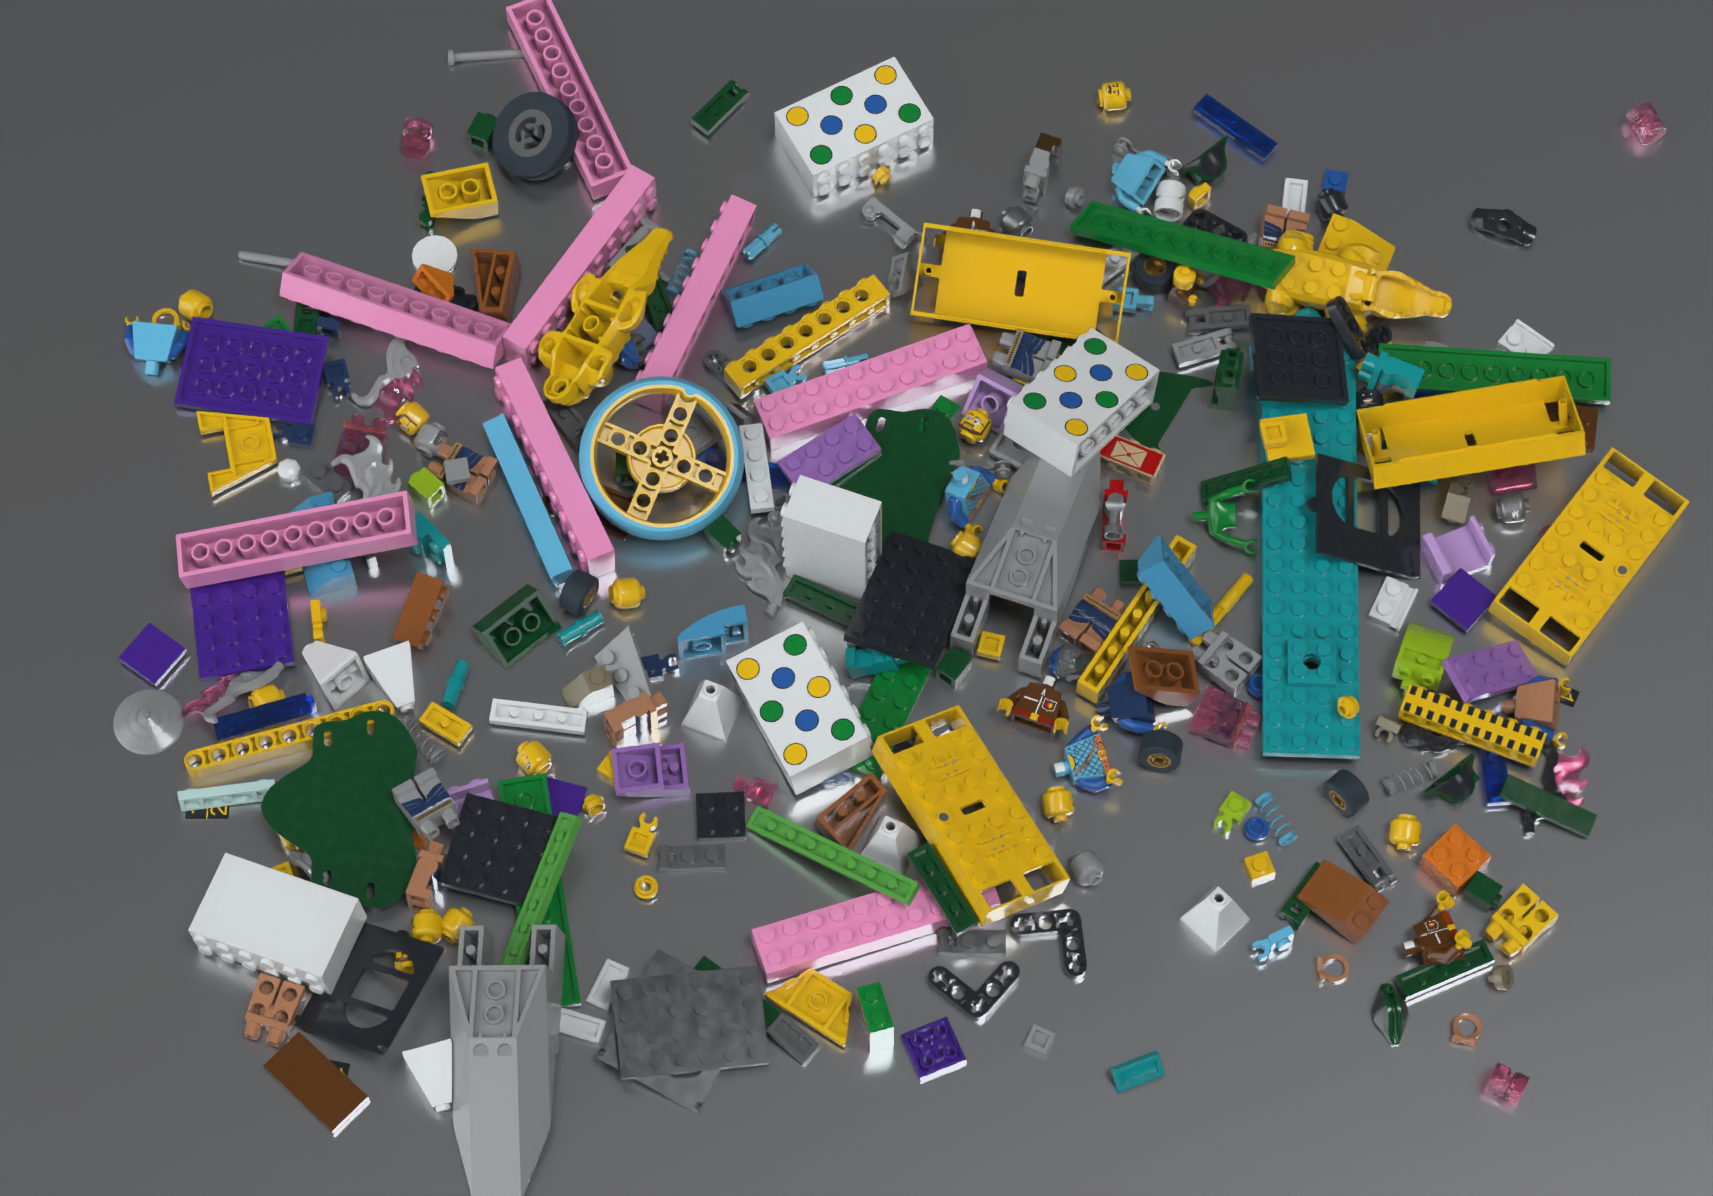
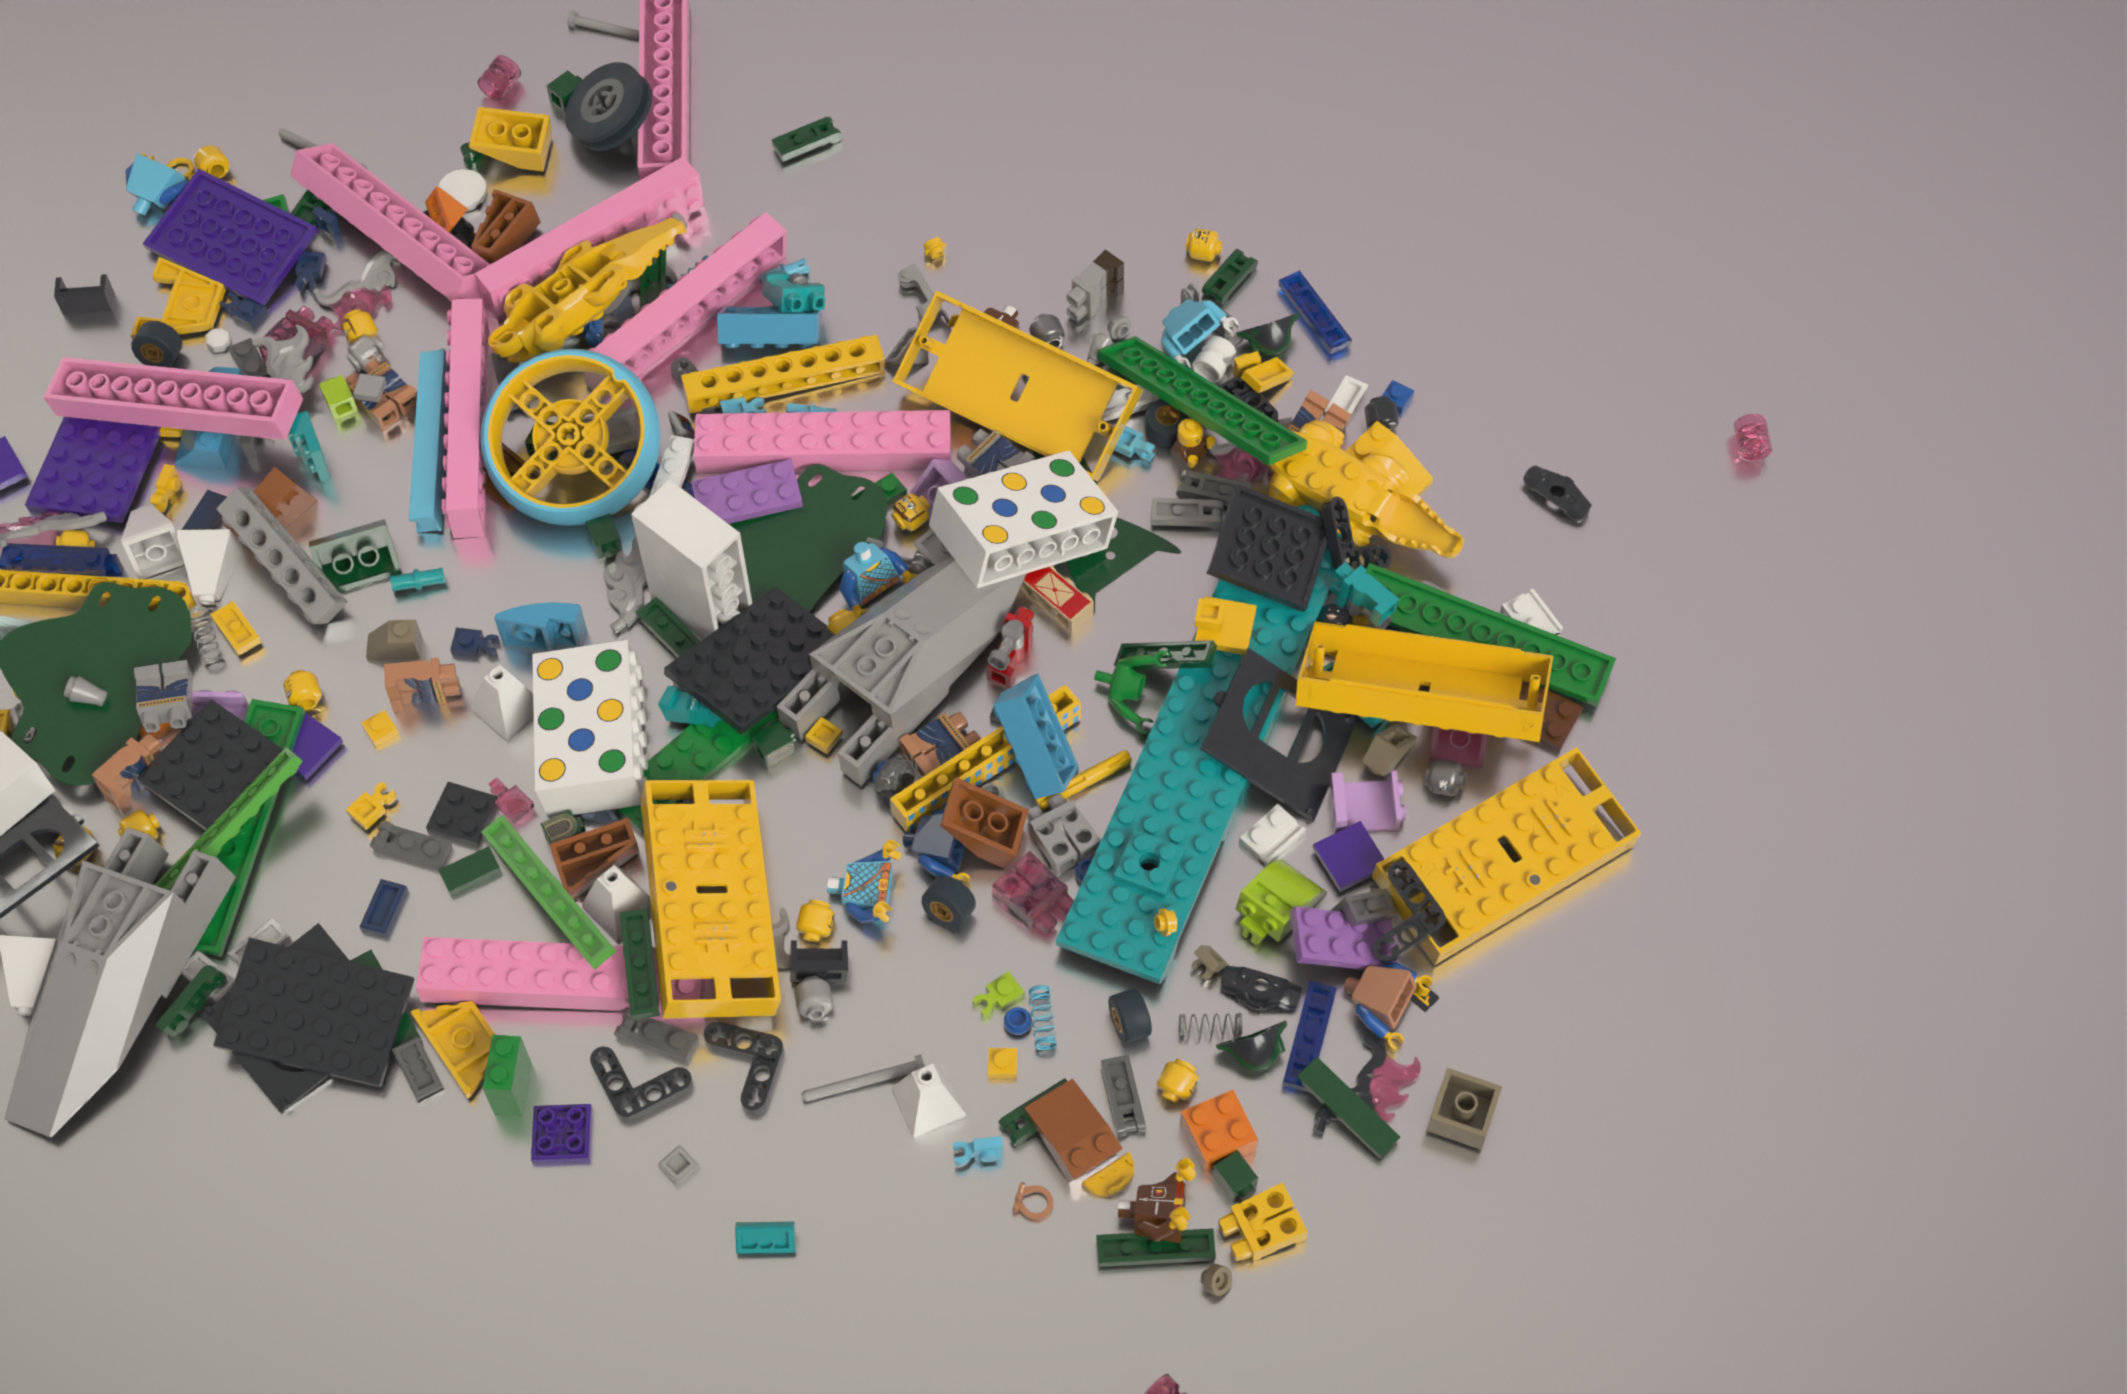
camera: 20 degrees right, 5 degrees down
yellow head [411,909,443,944] -> none
teal pin [441,660,470,708] -> none
white plate [489,698,588,735] -> none
black wheel [559,569,599,616] -> none
yellow plate [582,794,605,816] -> none
light grey wing [595,626,654,701] -> none
yellow head [609,577,645,609] -> none
medium lavender slope [611,742,691,797] -> none
yellow plate [634,875,658,899] -> none
white brick [774,56,934,198] -> none
reddish brown torso [996,675,1070,737] -> none
dark green hips [1210,348,1244,412] -> none
dark green hat [1372,983,1409,1046] -> none
yellow brick [1398,684,1547,768] -> none
nougat piece [1451,1013,1482,1048] -> none
none -> black panel [54,274,114,314]
none -> light grey cone [64,676,108,707]
none -> black wheel [131,321,182,368]
none -> dark green plate [155,965,227,1038]
none -> dark blue tile [182,489,227,530]
none -> light grey brick [216,487,348,624]
none -> dark blue tile [359,879,408,938]
none -> dark green tile [438,846,502,896]
none -> brick [540,810,586,844]
none -> teal hips [762,270,825,313]
none -> black panel [789,940,848,982]
none -> light grey bar [801,1054,925,1102]
none -> yellow tile [1082,1152,1134,1197]
none -> light grey cone [1087,333,1114,366]
none -> dark green plate [1202,249,1258,305]
none -> yellow tile [1241,357,1294,393]
none -> flat silver panel [1331,888,1398,927]
none -> black beam [1373,861,1445,964]
none -> dark tan brick [1426,1068,1502,1150]

